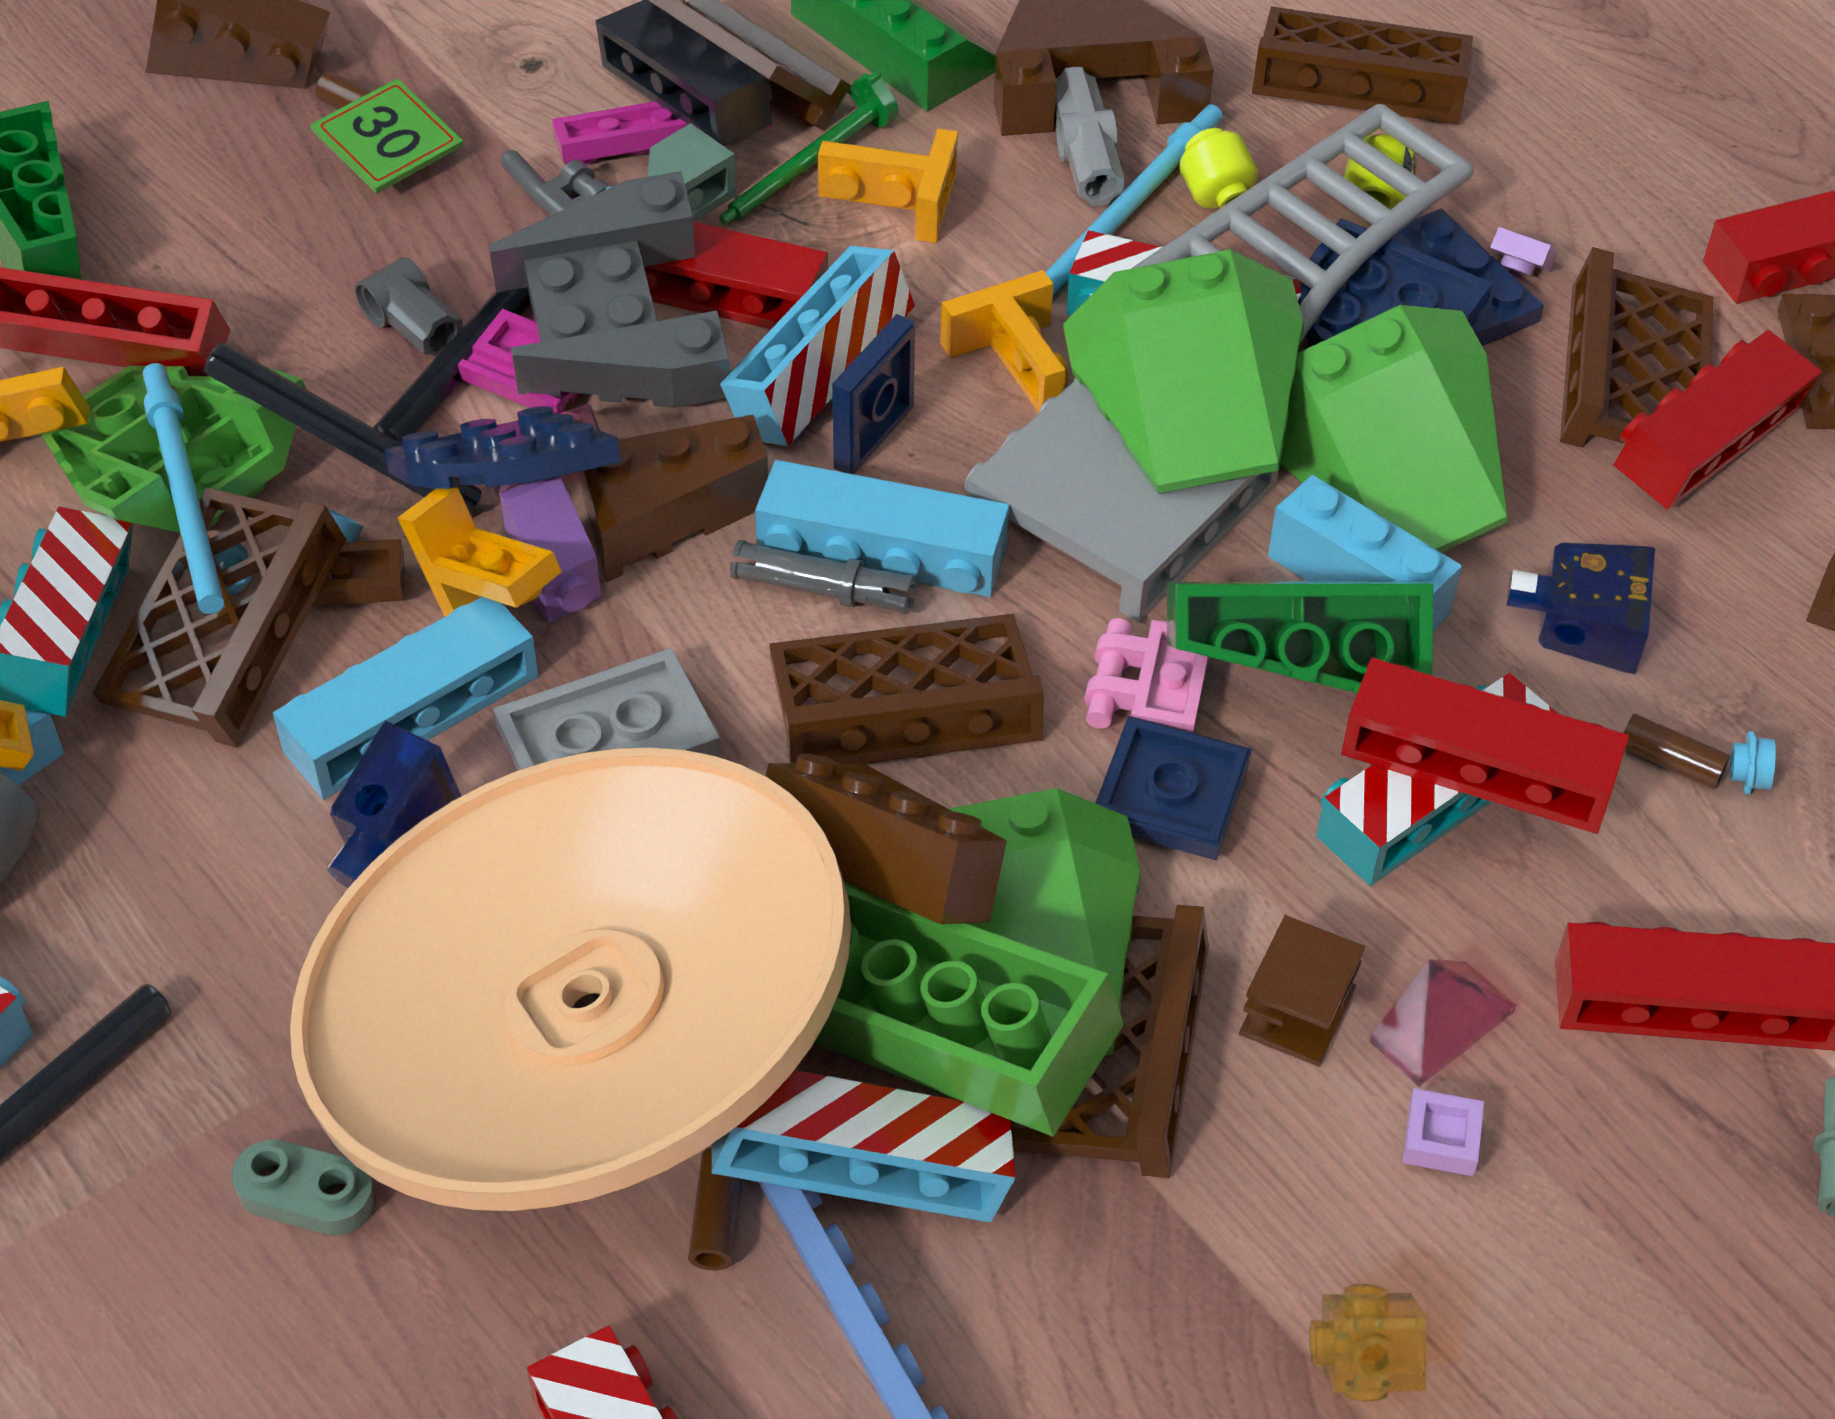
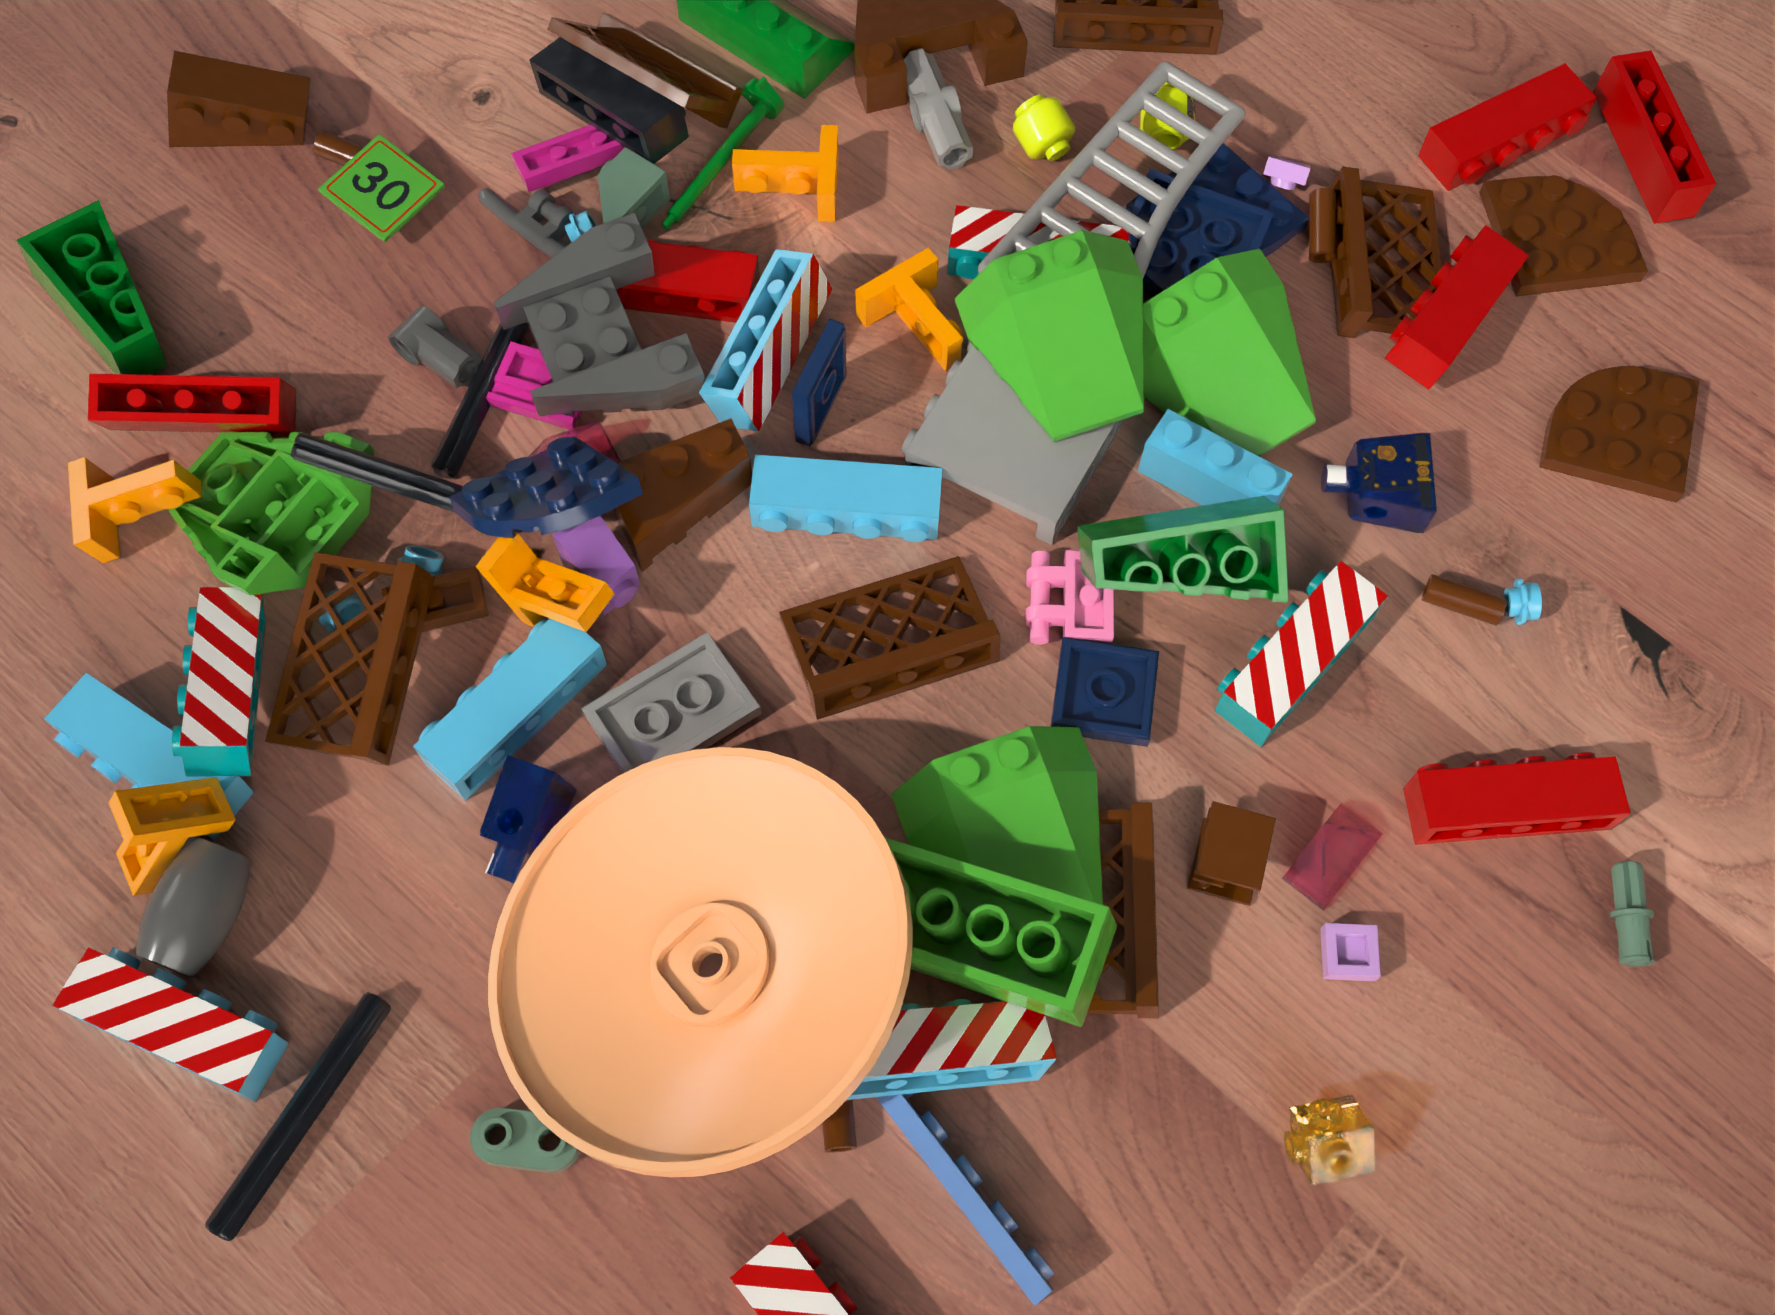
camera: 10 degrees left, 15 degrees up
medium azure bar [143,363,224,614] -> none
dark grey pin [730,540,917,615] -> none
reddish brown wedge [766,754,1007,925] -> none
medium azure bar [1045,104,1223,296] -> none
red brick [1341,657,1629,835] -> none
none -> reddish brown hinge [1309,188,1336,263]

